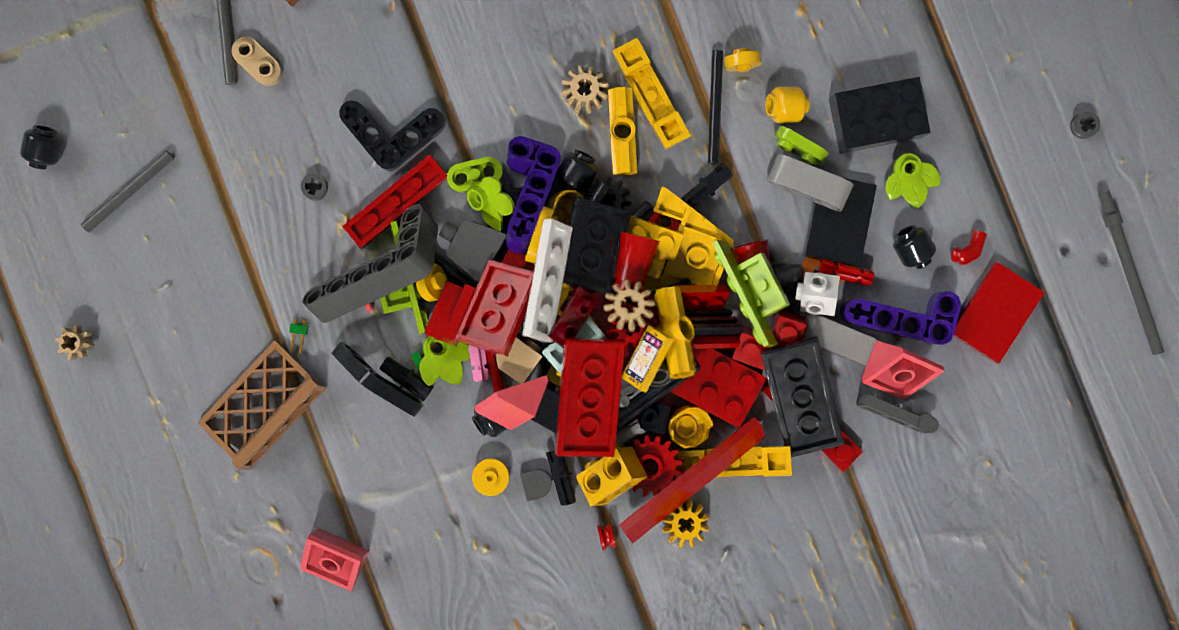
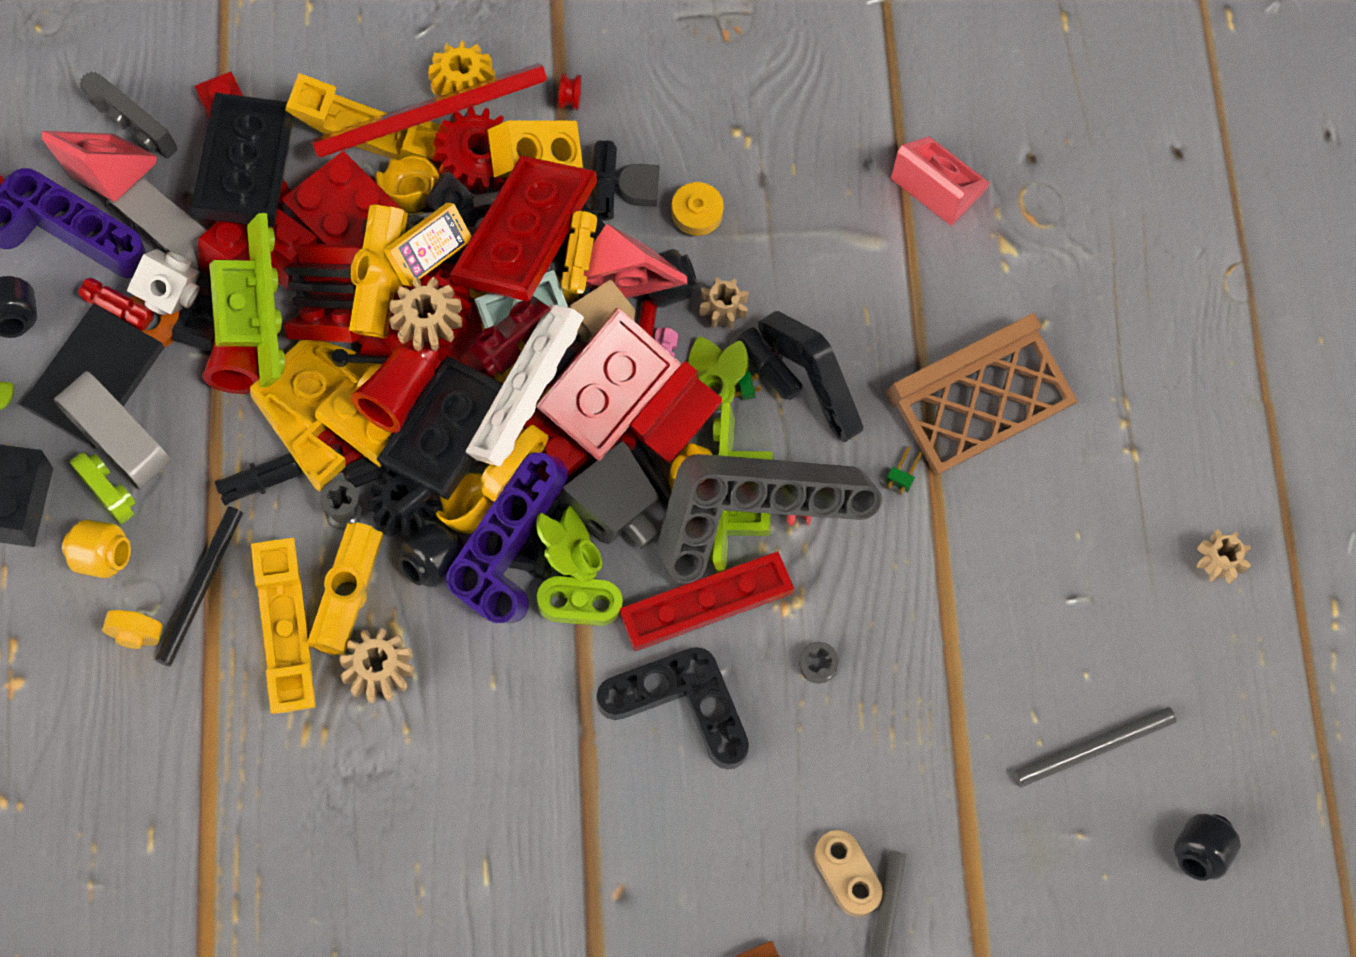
camera: 170 degrees left, 20 degrees down
none -> dark grey bush [320,480,363,530]
none -> yellow axle [560,211,597,294]
none -> tan gear [699,277,749,330]

